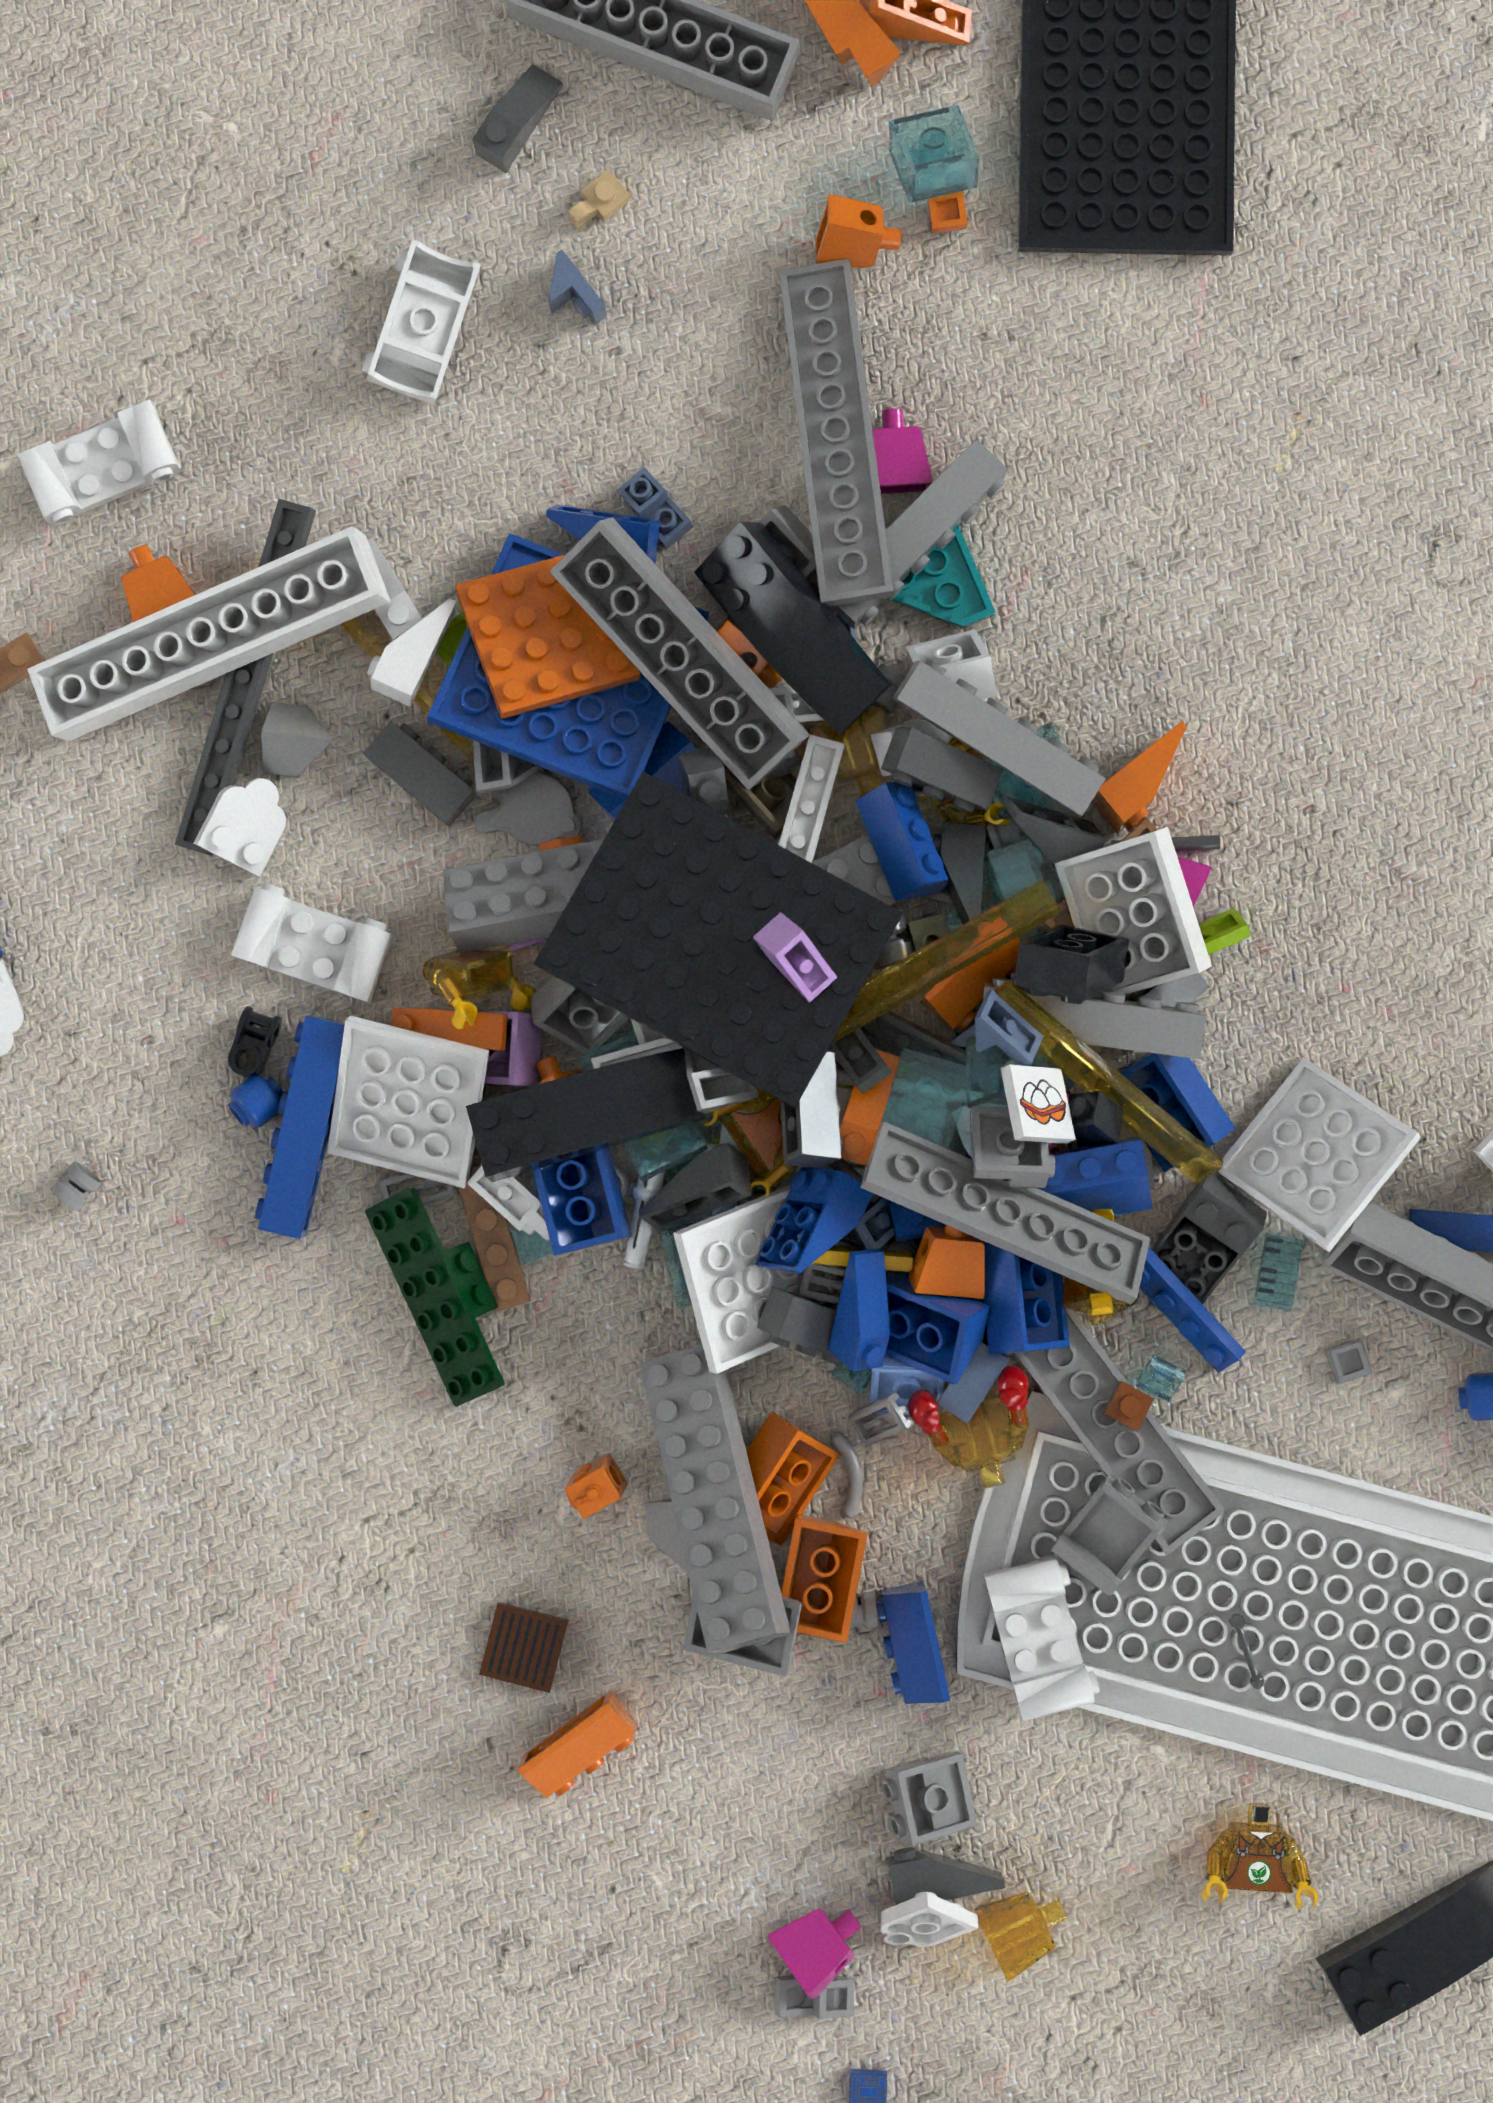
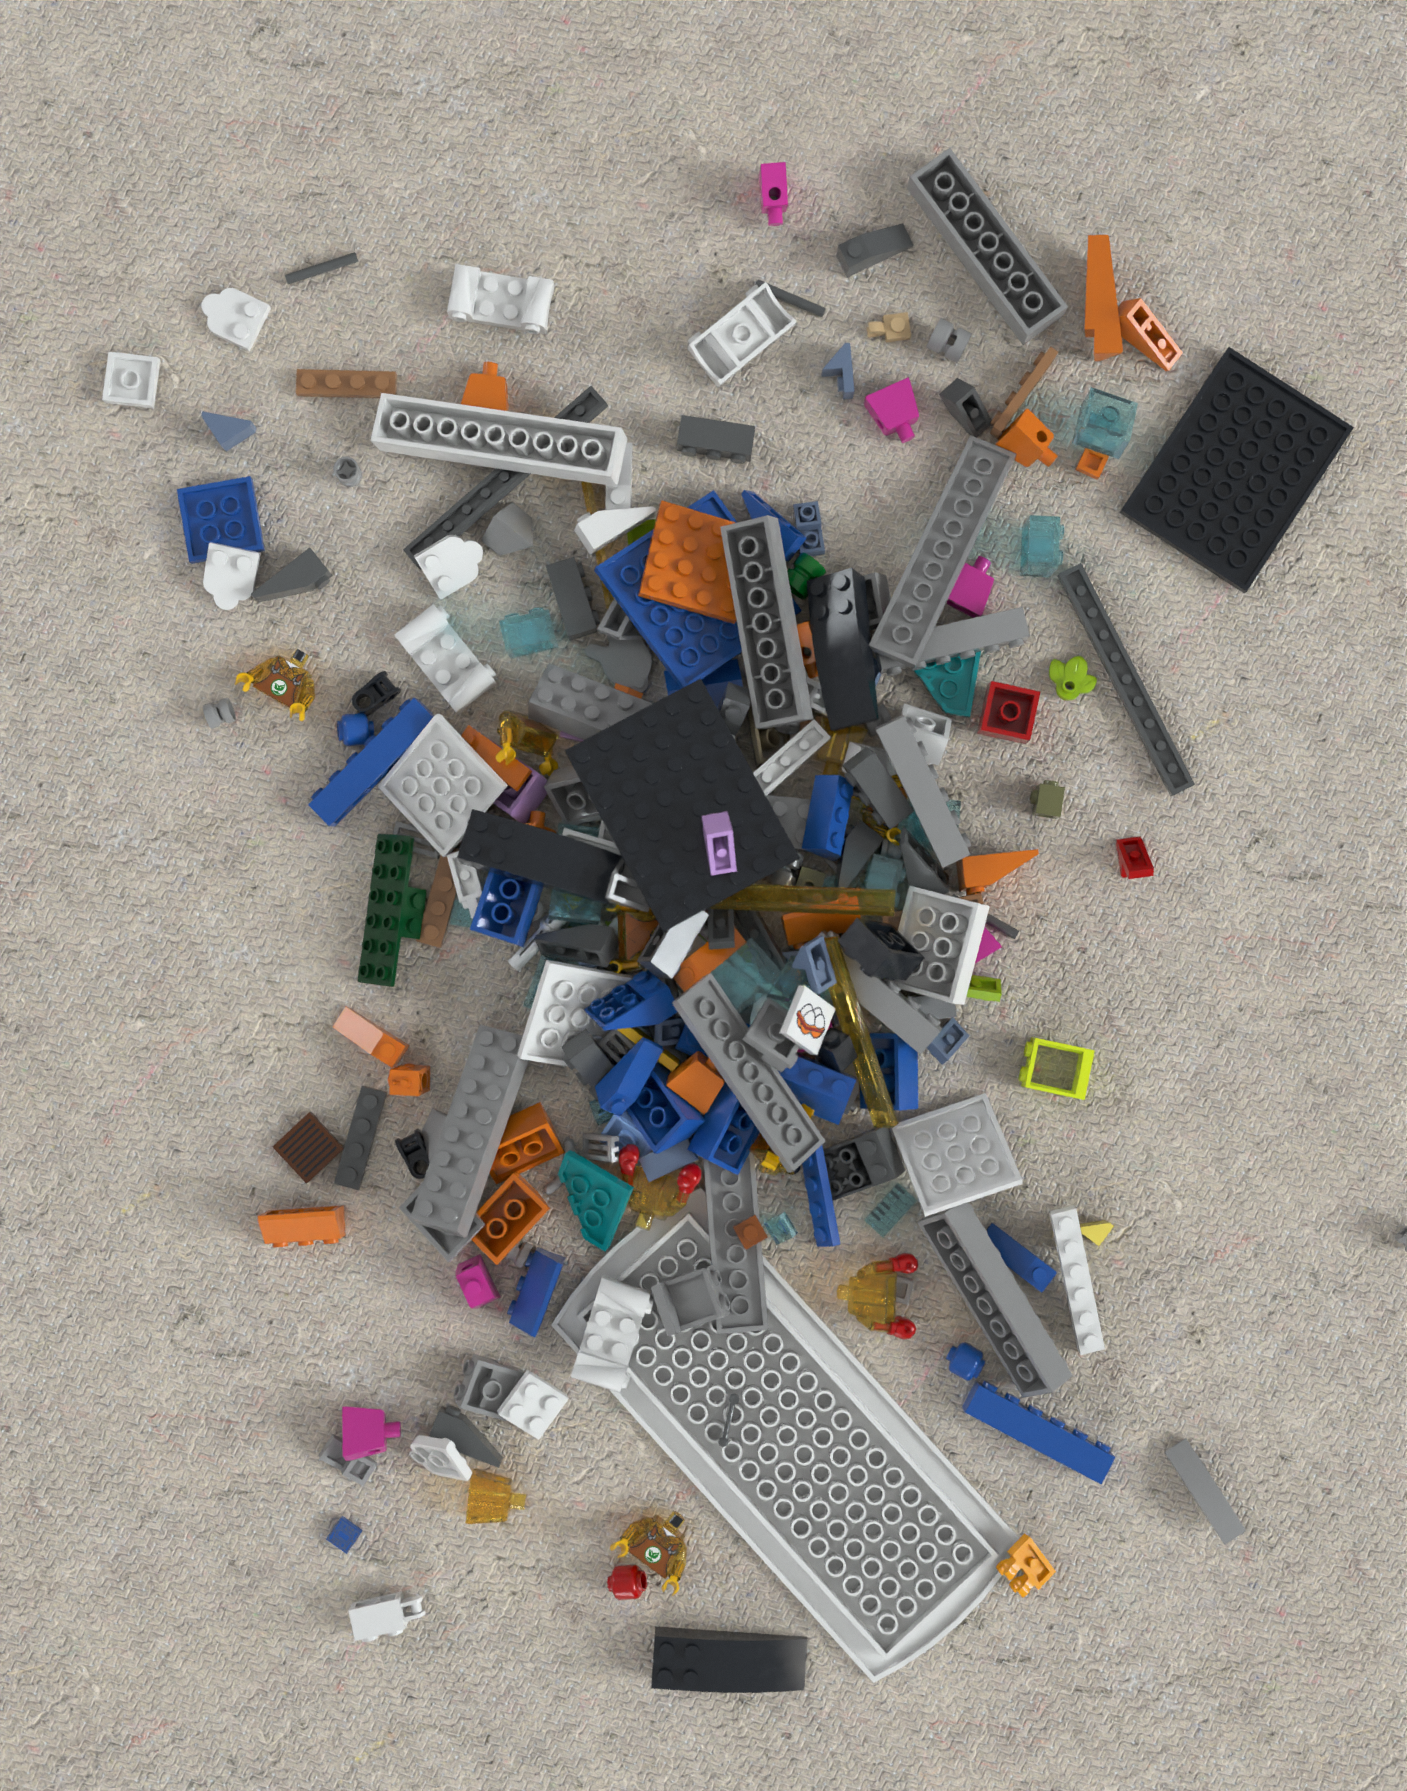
camera: 30 degrees right, 0 degrees up
none -> torso [235,648,315,721]
none -> dark grey slope [251,547,333,603]
none -> light grey wheel [333,456,362,487]
none -> slope [333,1006,410,1068]
none -> dark grey plate [334,1086,387,1190]
none -> black piece [395,1129,430,1179]
none -> dark pink torso [456,1254,500,1309]
none -> white plate [497,1370,569,1440]
none -> clear light blue brick [499,607,559,659]
none -> teal plate [558,1150,634,1251]
none -> red head [607,1564,647,1600]
none -> dark grey brick [677,415,755,464]
none -> dark grey bar [755,279,826,317]
none -> dark pink torso [759,162,788,226]
none -> green wheel [787,552,827,600]
none -> clear yellow torso [837,1253,919,1340]
none -> dark pink torso [863,377,919,443]
none -> light grey wheel [926,318,972,363]
none -> sand blue slope [927,1017,970,1065]
none -> dark grey slope [939,378,992,437]
none -> red brick [977,681,1040,744]
none -> medium nougat plate [990,346,1058,439]
none -> neon yellow window [1019,1037,1095,1100]
none -> clear light blue brick [1020,515,1064,577]
none -> olive brick [1030,780,1065,819]
none -> lime plate [1049,656,1097,701]
none -> dark grey plate [1057,563,1195,797]
none -> red slope [1116,836,1154,879]

